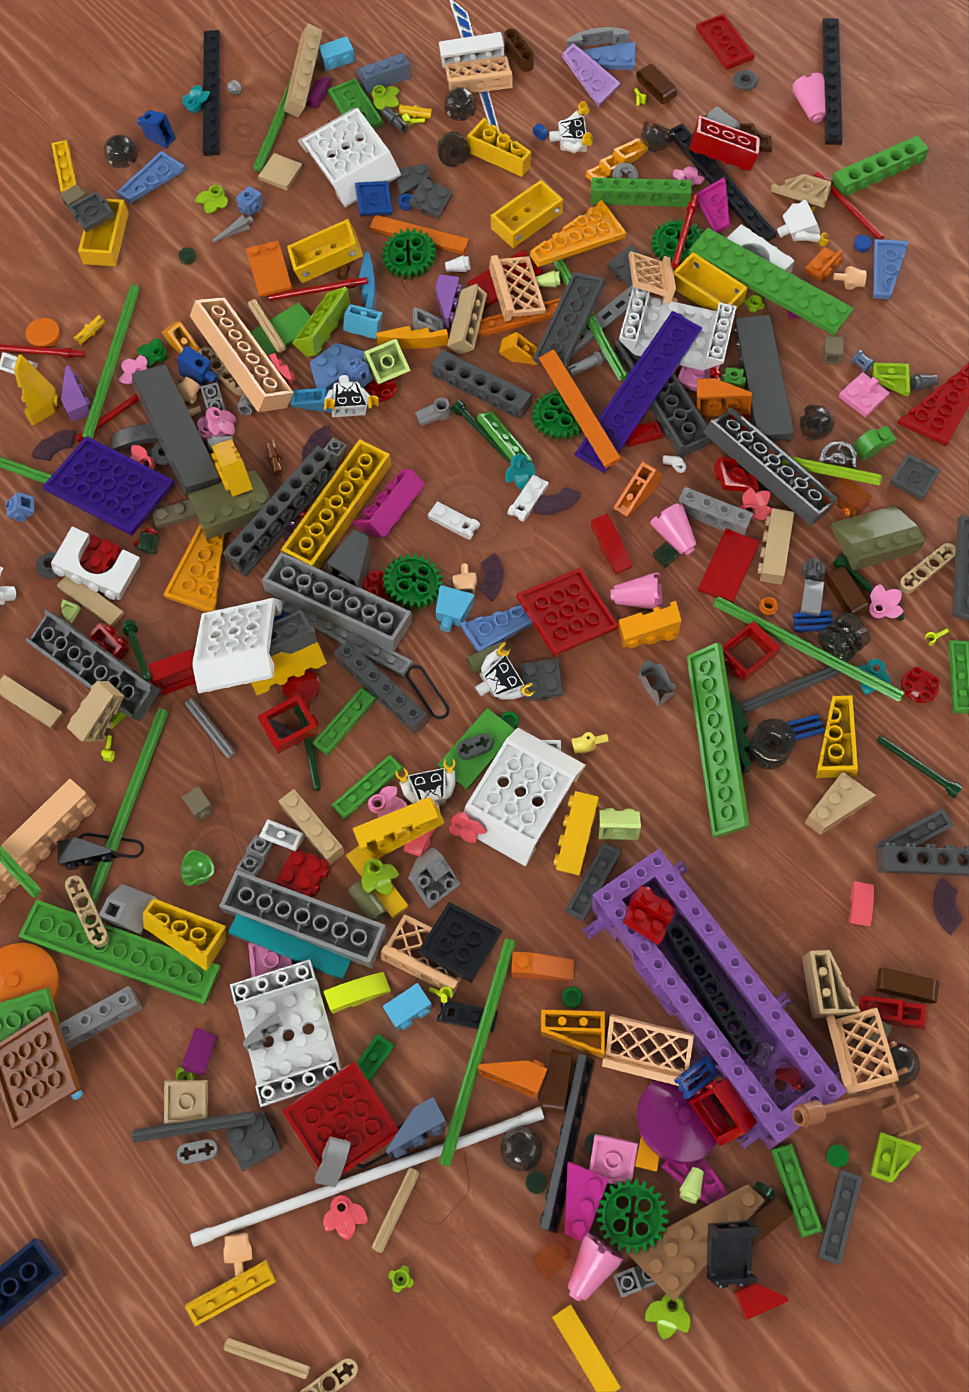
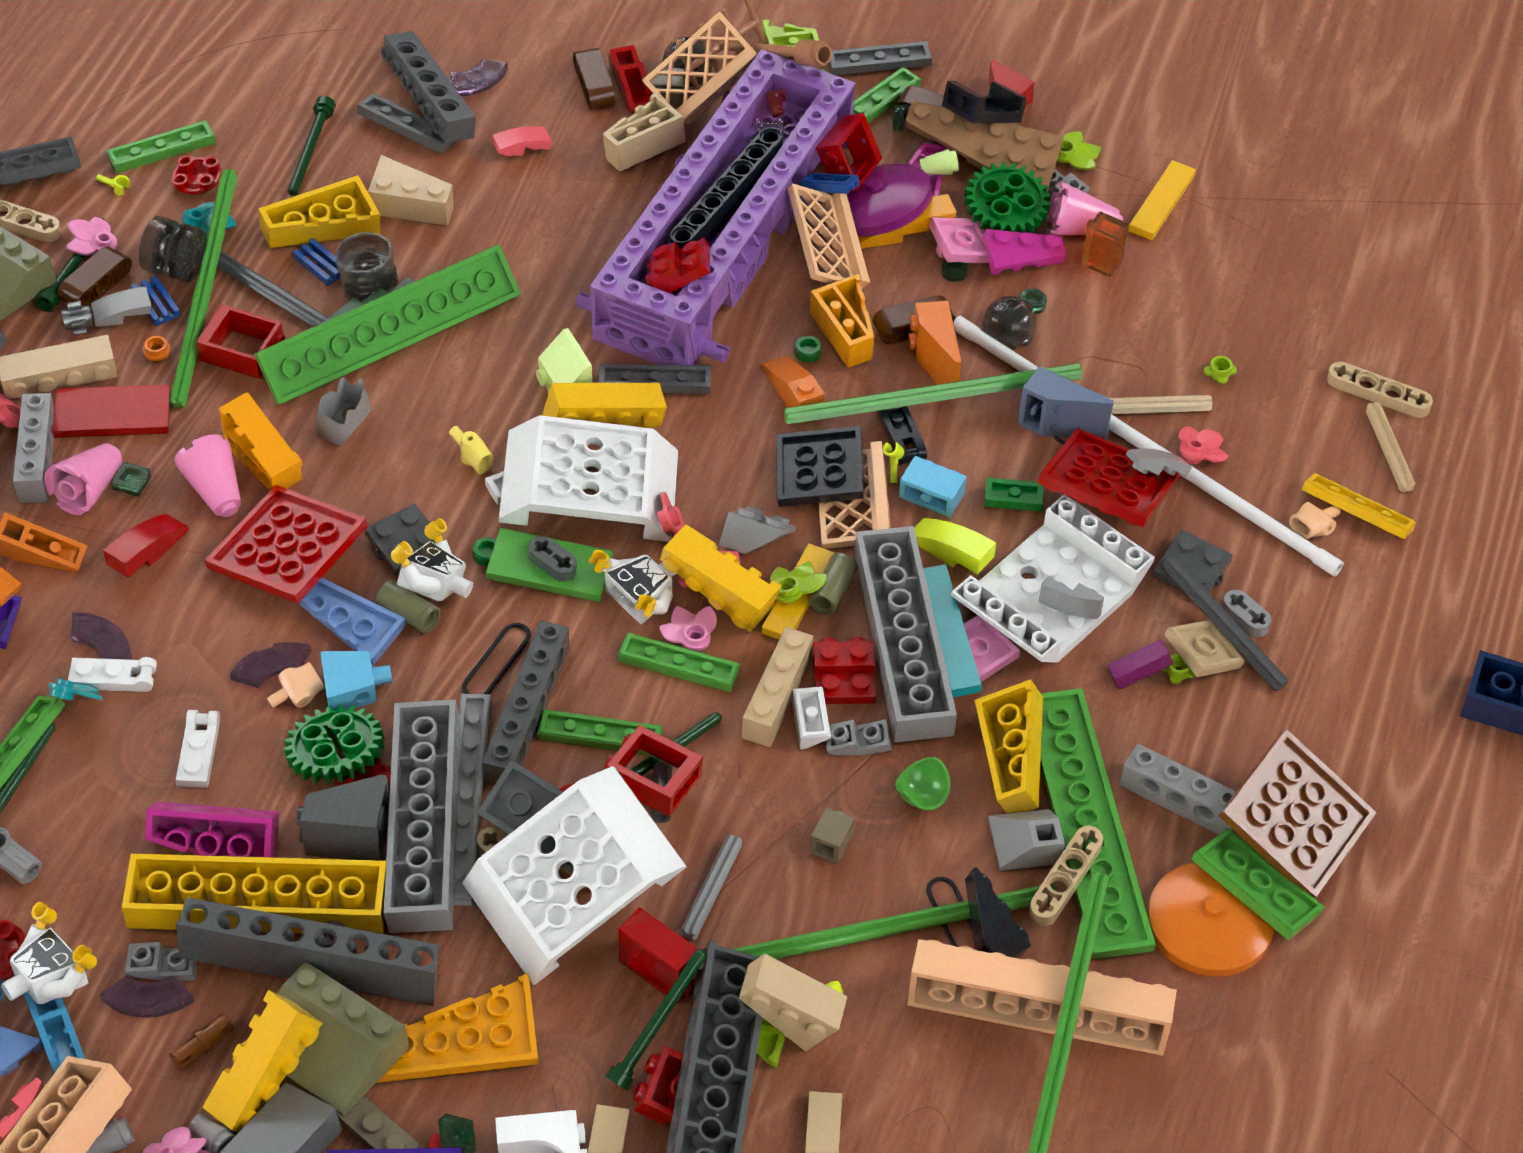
camera: 125 degrees left, 15 degrees down
black plate [540,1054,594,1234] -> none

